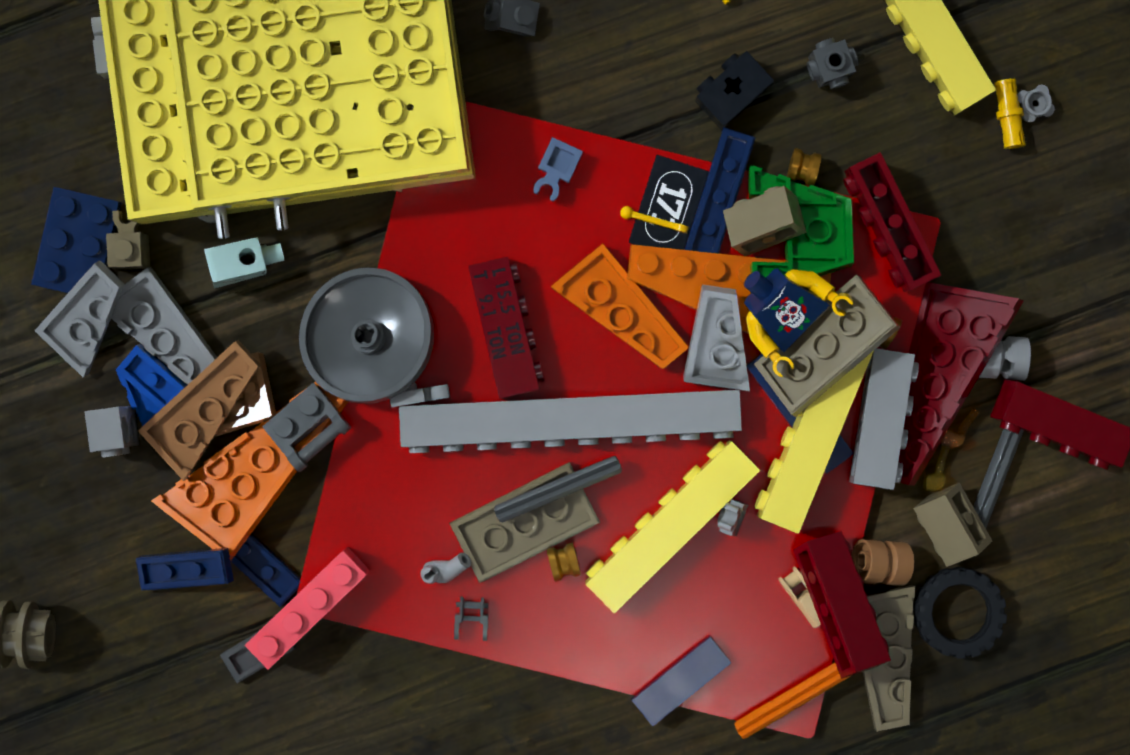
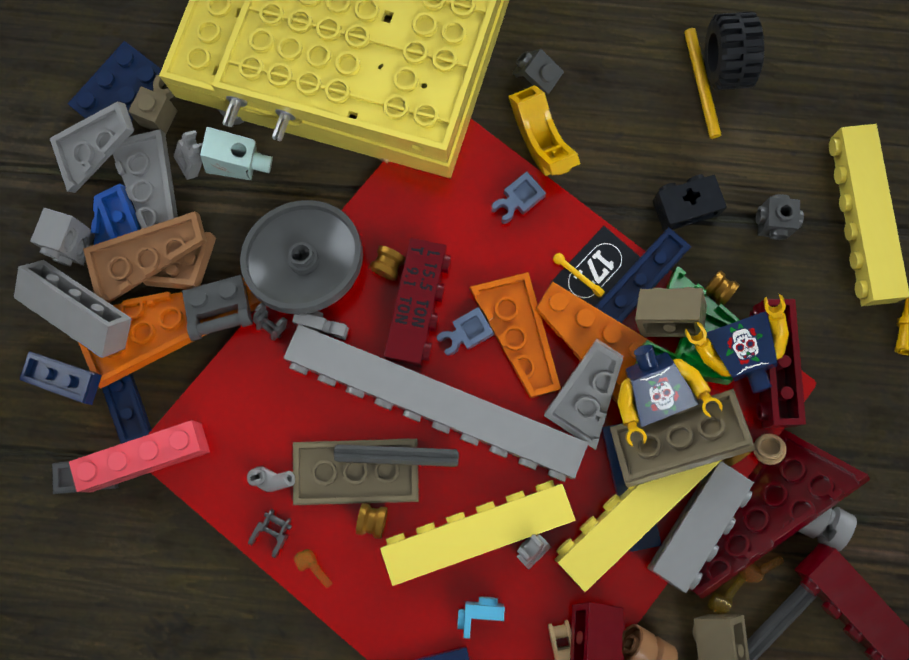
camera: 25 degrees right, 10 degrees down
none -> light grey brick [14,260,132,358]
none -> light grey plate [174,130,203,180]
none -> dark grey piece [253,302,287,341]
none -> clear yellow hand [294,549,332,588]
none -> pearl gold wheel [369,245,406,281]
none -> sand blue plate [436,307,495,356]
none -> medium azure bracket [457,597,505,639]
none -> yellow arch [508,85,580,176]
none -> torso [684,294,789,394]
none -> tan plate [754,434,786,465]

